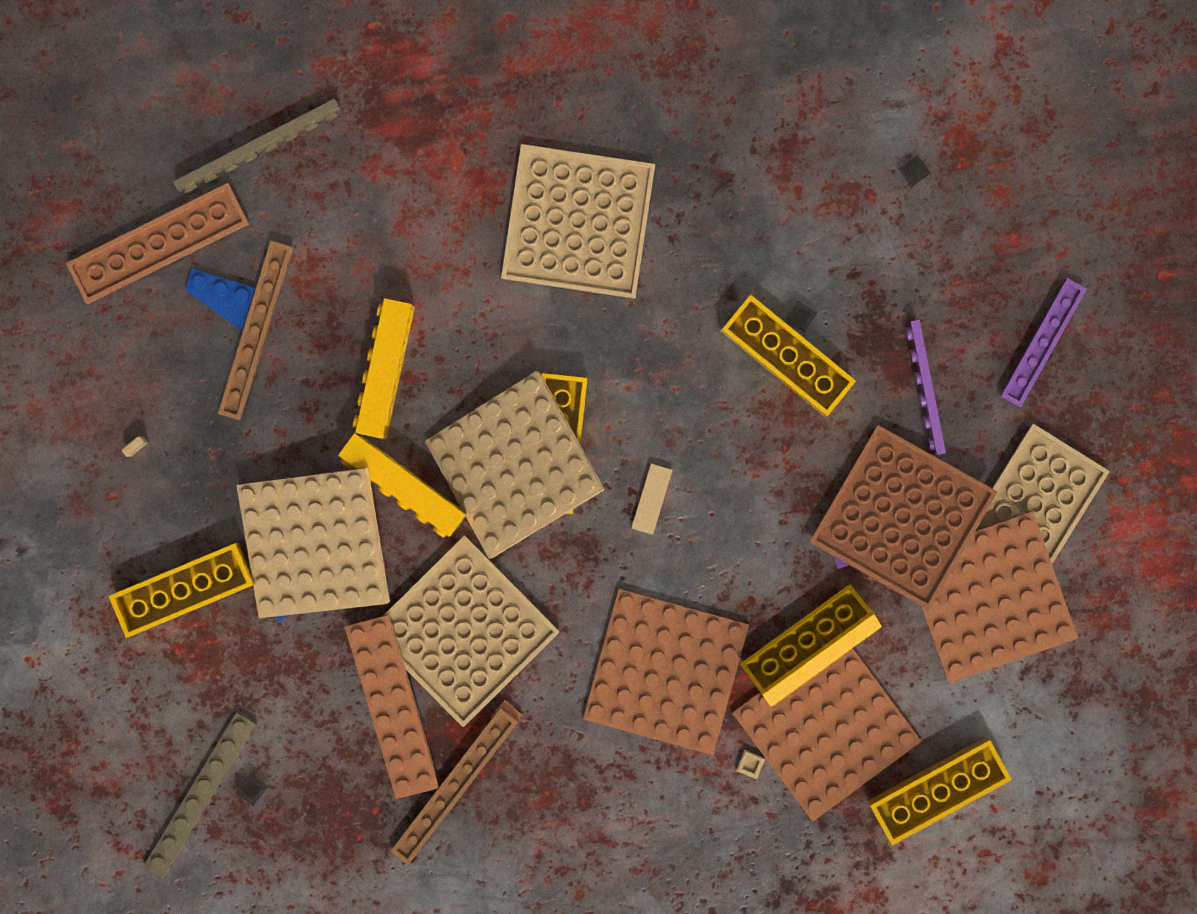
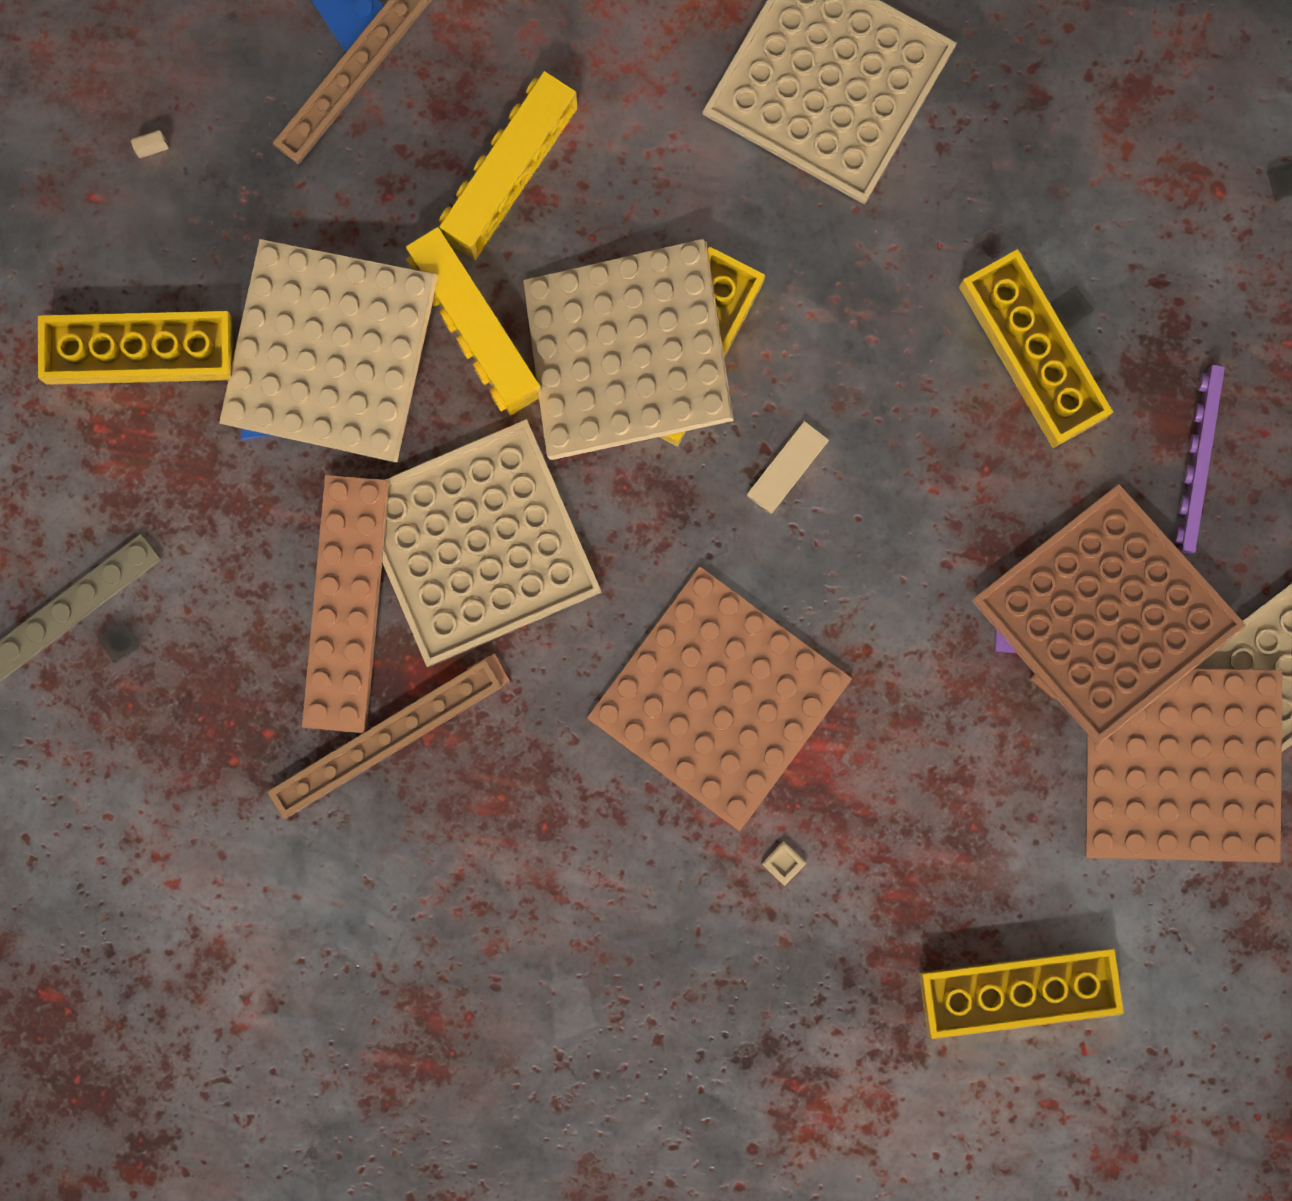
camera: 20 degrees right, 5 degrees down
nougat plate [732,648,921,822] -> none
yellow brick [740,584,882,707] -> none

